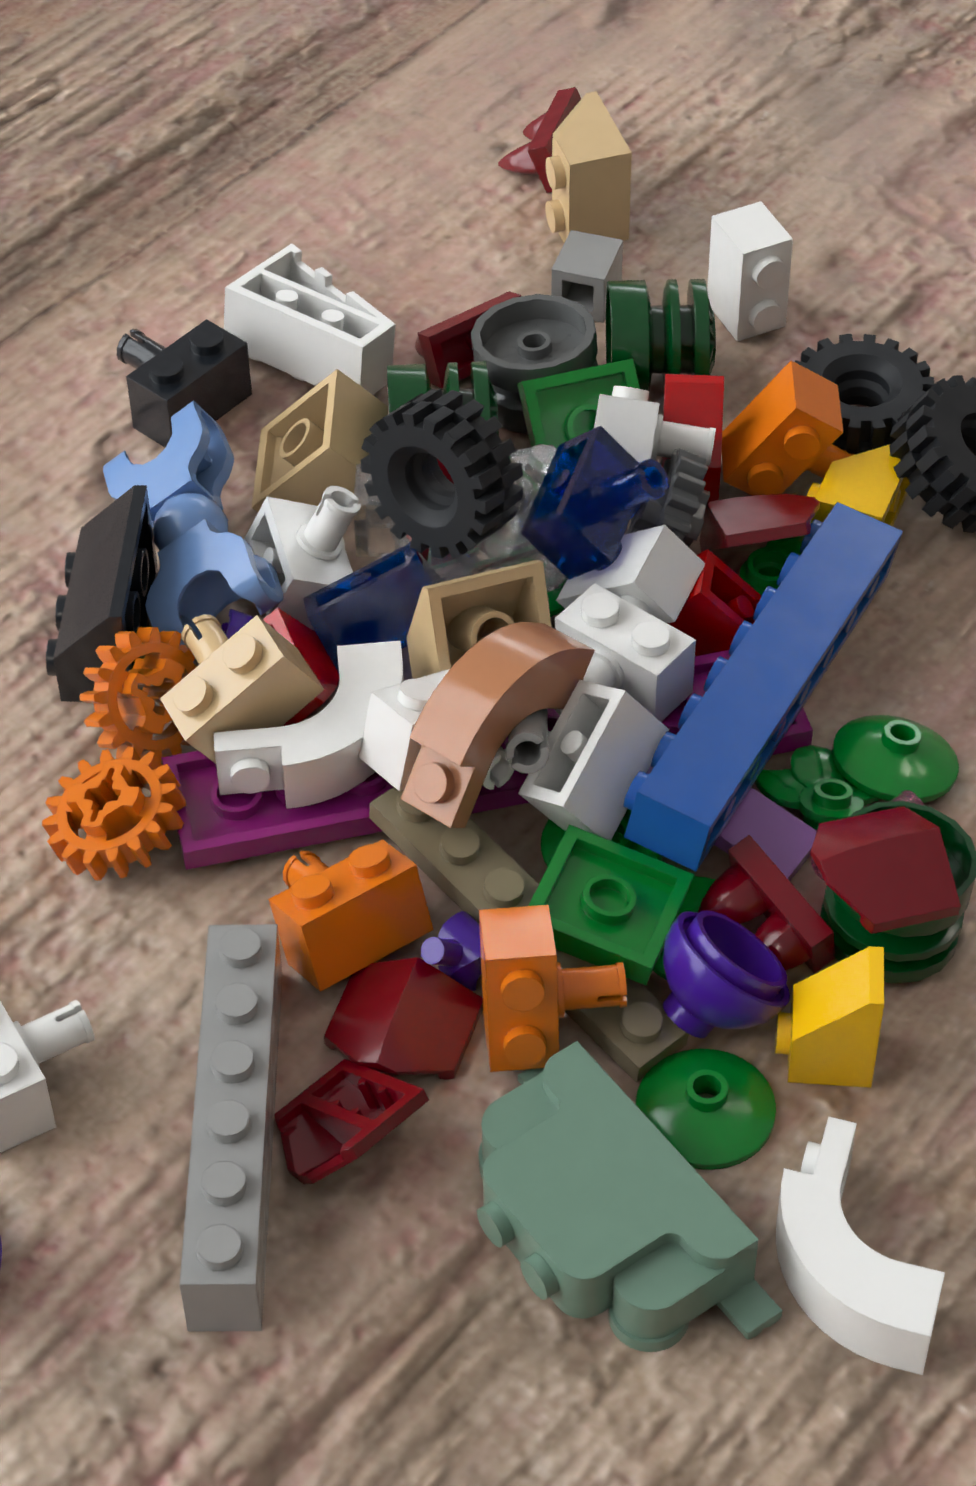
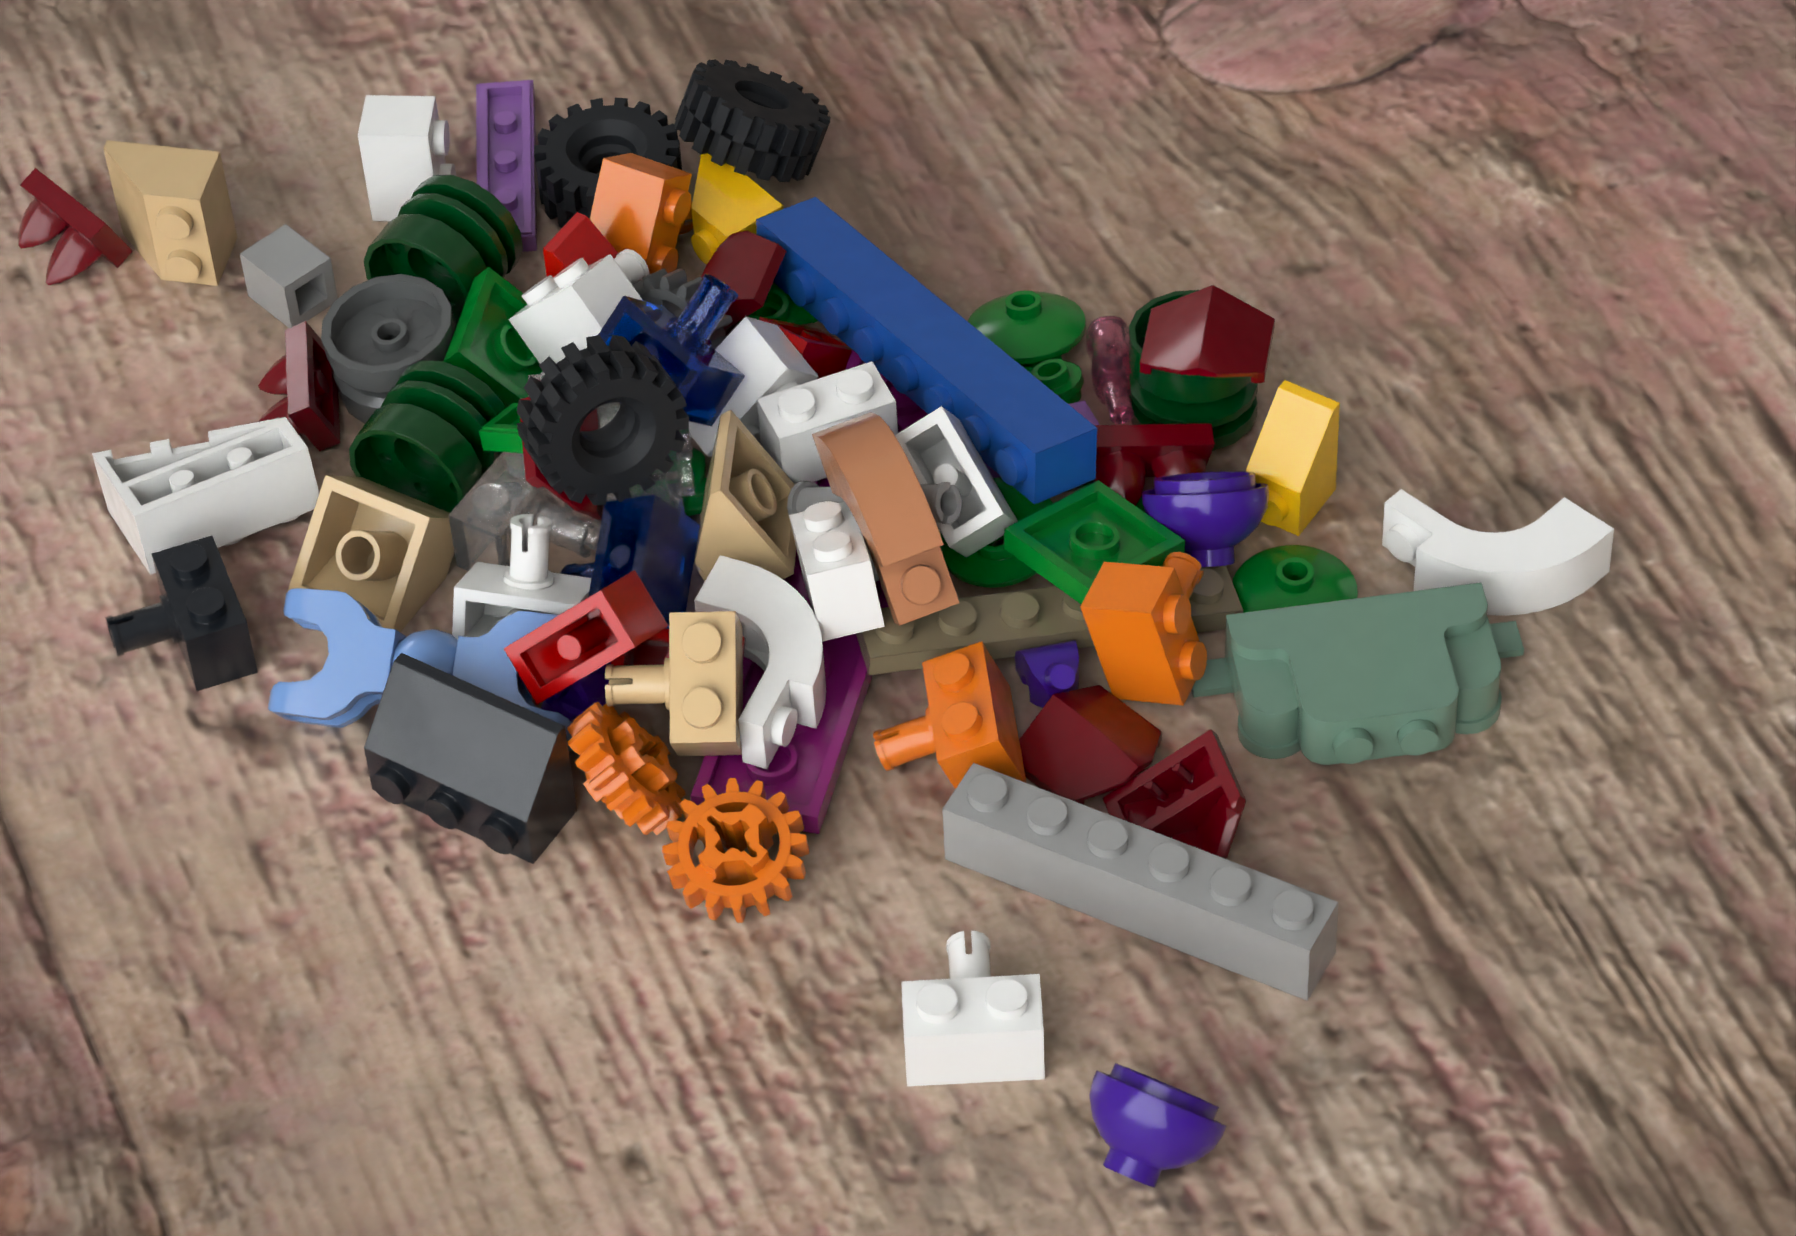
camera: 60 degrees left, 0 degrees up
none -> medium lavender tile [476,80,537,252]
none -> red slope [503,570,668,705]

